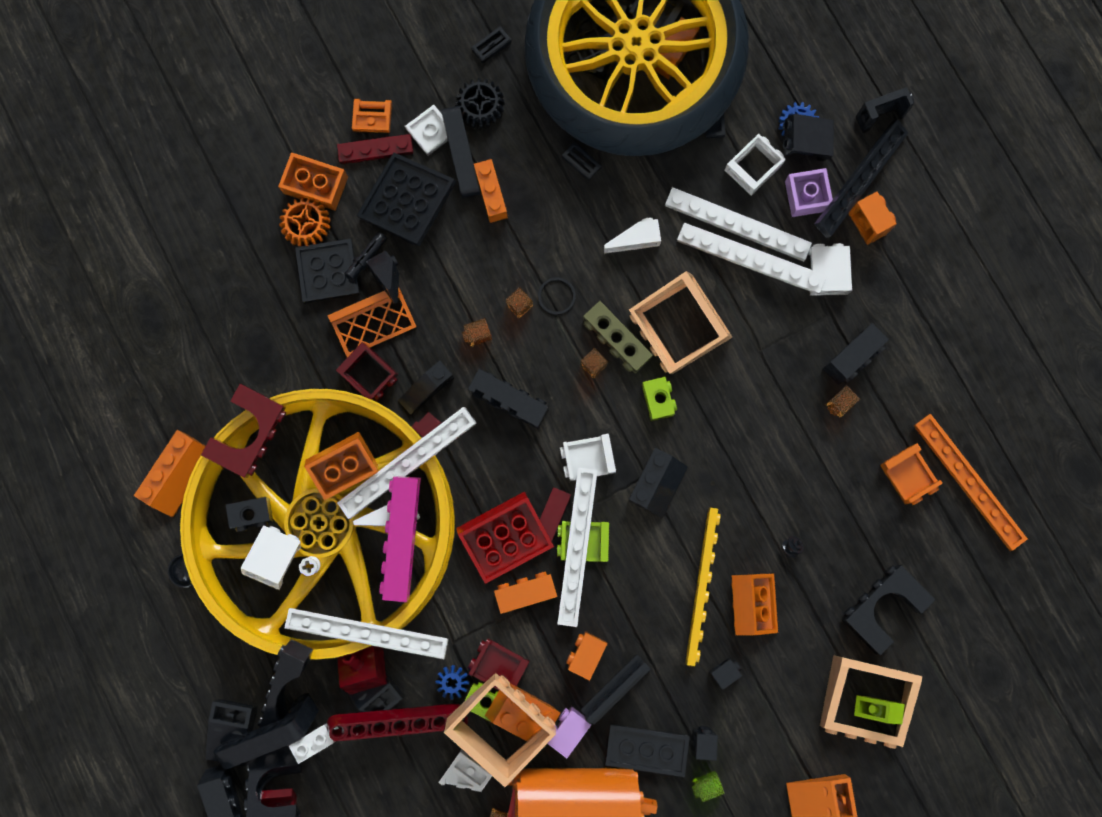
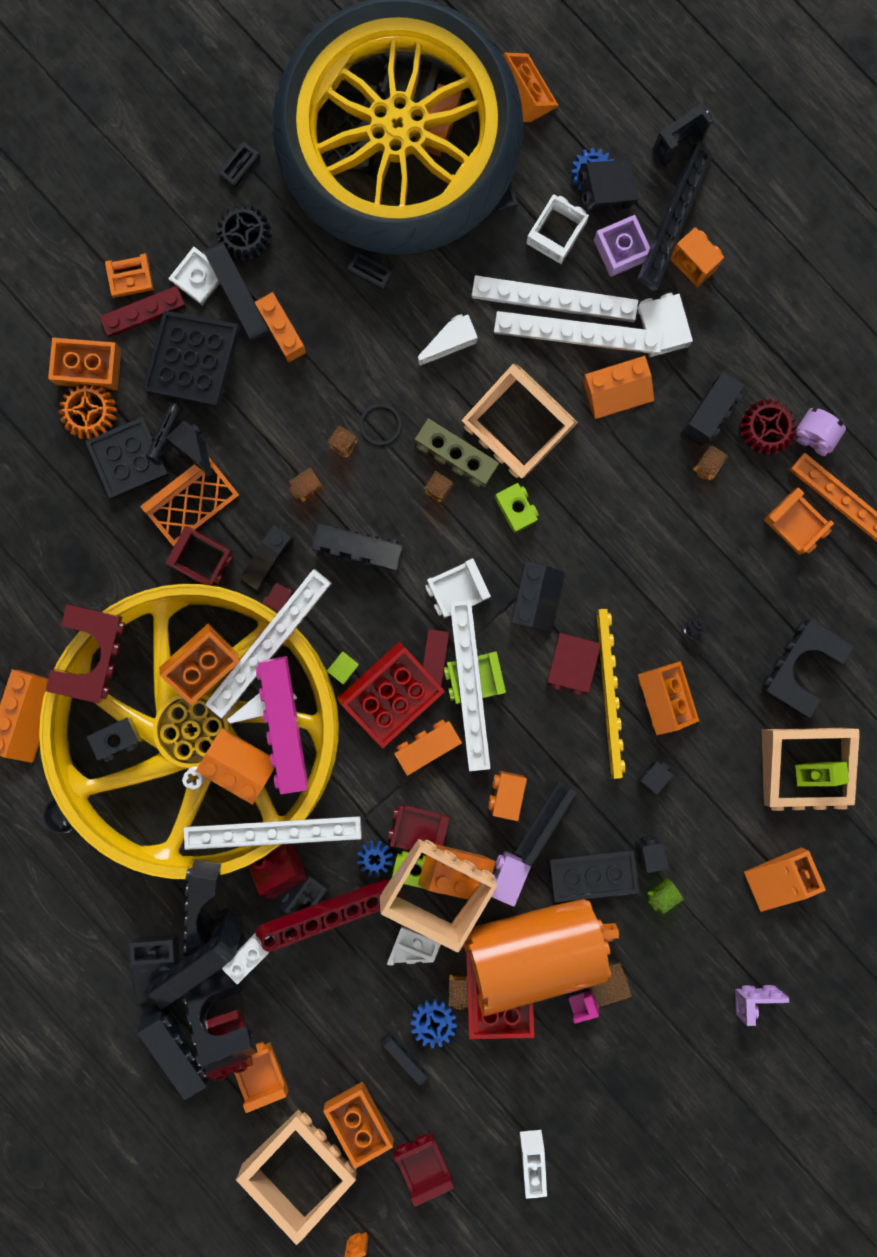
camera: 25 degrees left, 5 degrees up
white panel [241,525,301,590] -> none
none -> orange slope [195,728,275,805]
none -> lime panel [327,651,358,685]
none -> orange slope [503,53,559,122]
none -> dark red panel [546,633,601,696]
none -> orange slope [582,356,654,419]
none -> dark red gear [739,399,797,456]
none -> lavender brick [795,408,846,456]

